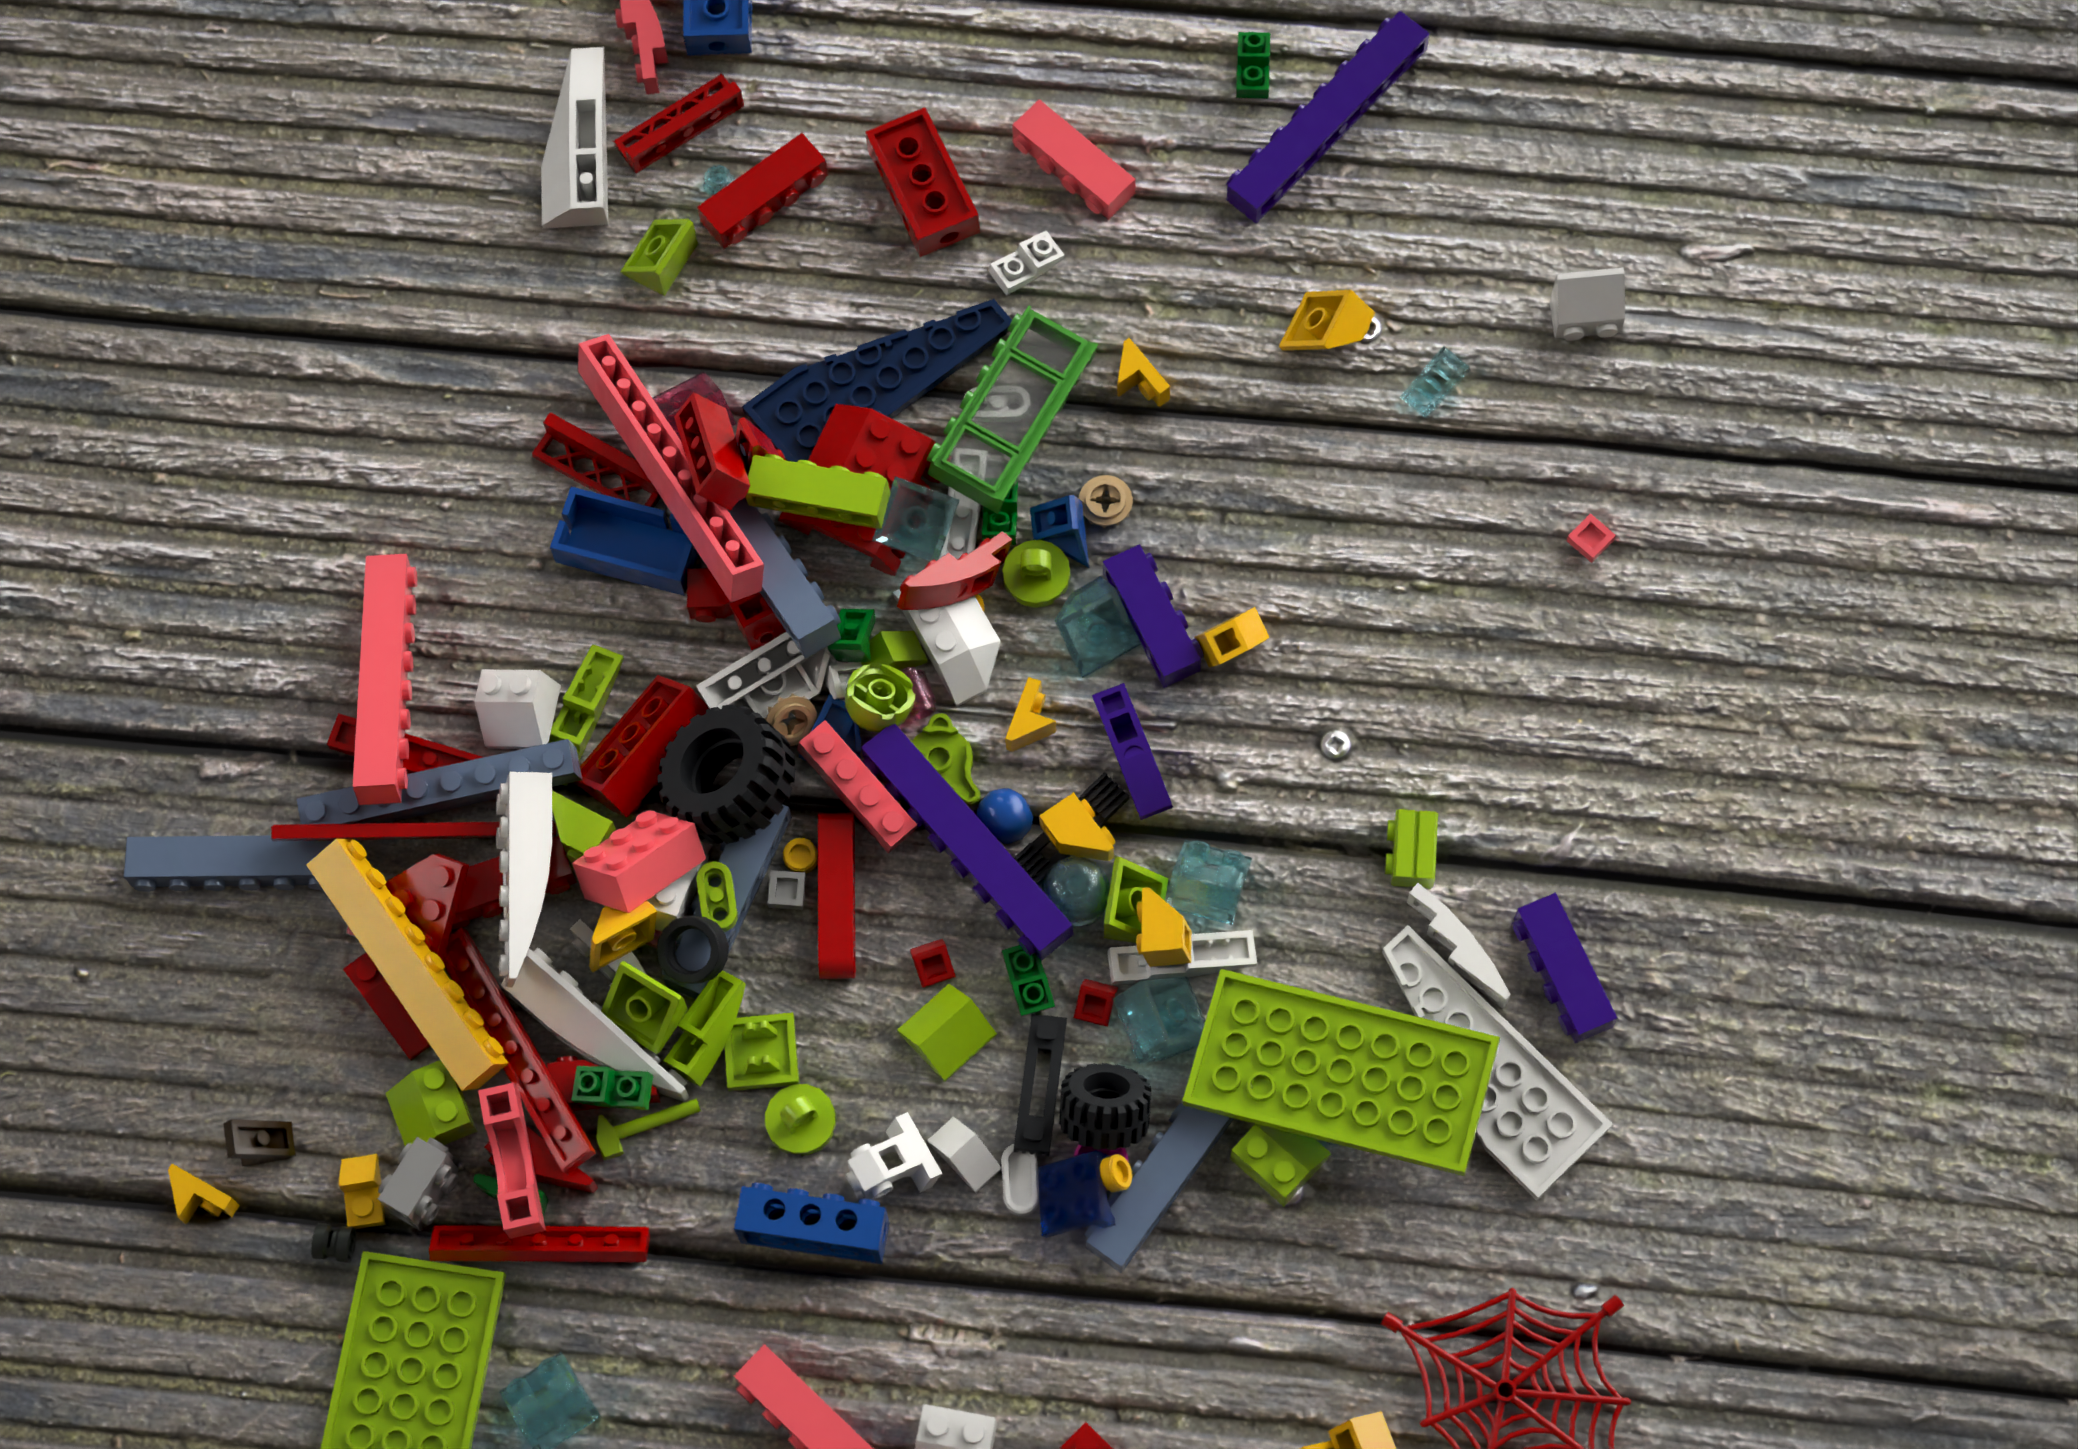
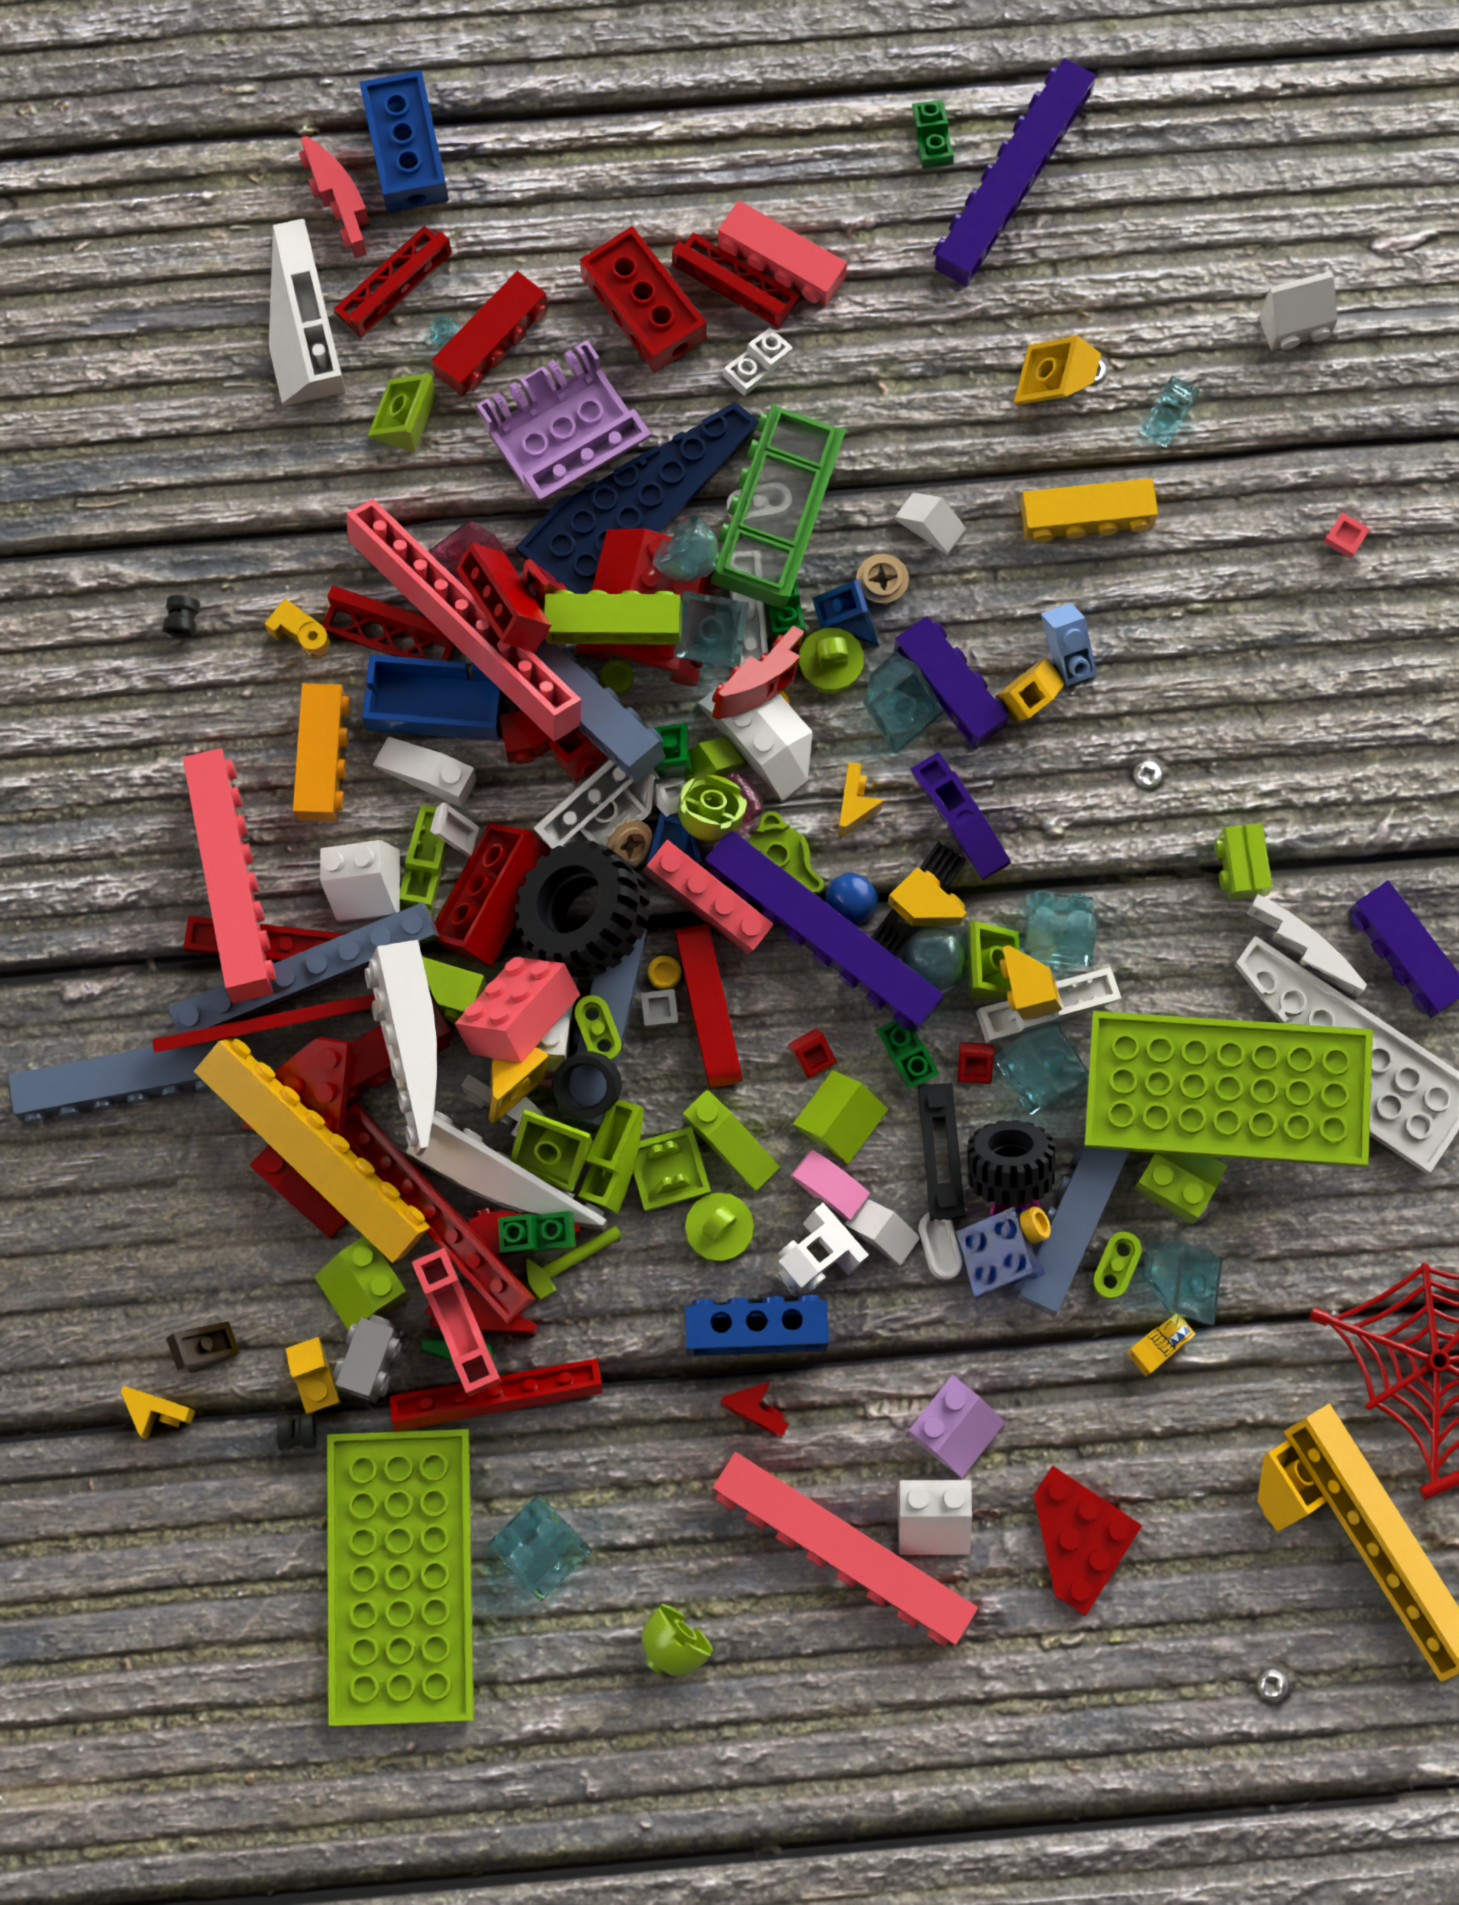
camera: 15 degrees left, 5 degrees up
yellow slope [1117,338,1170,407] -> none
none -> pearl dark grey wheel [163,595,200,638]
none -> yellow leg [264,598,330,658]
none -> light orange brick [293,683,351,822]
none -> white slope [373,736,477,809]
none -> white tile [430,802,479,858]
none -> lavender slope [475,341,652,502]
none -> lime tile [600,660,634,696]
none -> clear light blue cylinder [652,514,718,582]
none -> red fence [672,232,800,329]
none -> lime slope [683,1089,780,1192]
none -> red slope [720,1381,789,1439]
none -> bright pink slope [791,1149,870,1220]
none -> white slope [894,492,966,555]
none -> lavender slope [907,1375,1005,1479]
none -> yellow brick [1020,478,1158,543]
none -> light blue slope [1041,603,1097,686]
none -> lime plate [1092,1232,1142,1300]
none -> yellow leg [1126,1312,1195,1377]
none -> clear light blue slope [1143,1242,1223,1325]

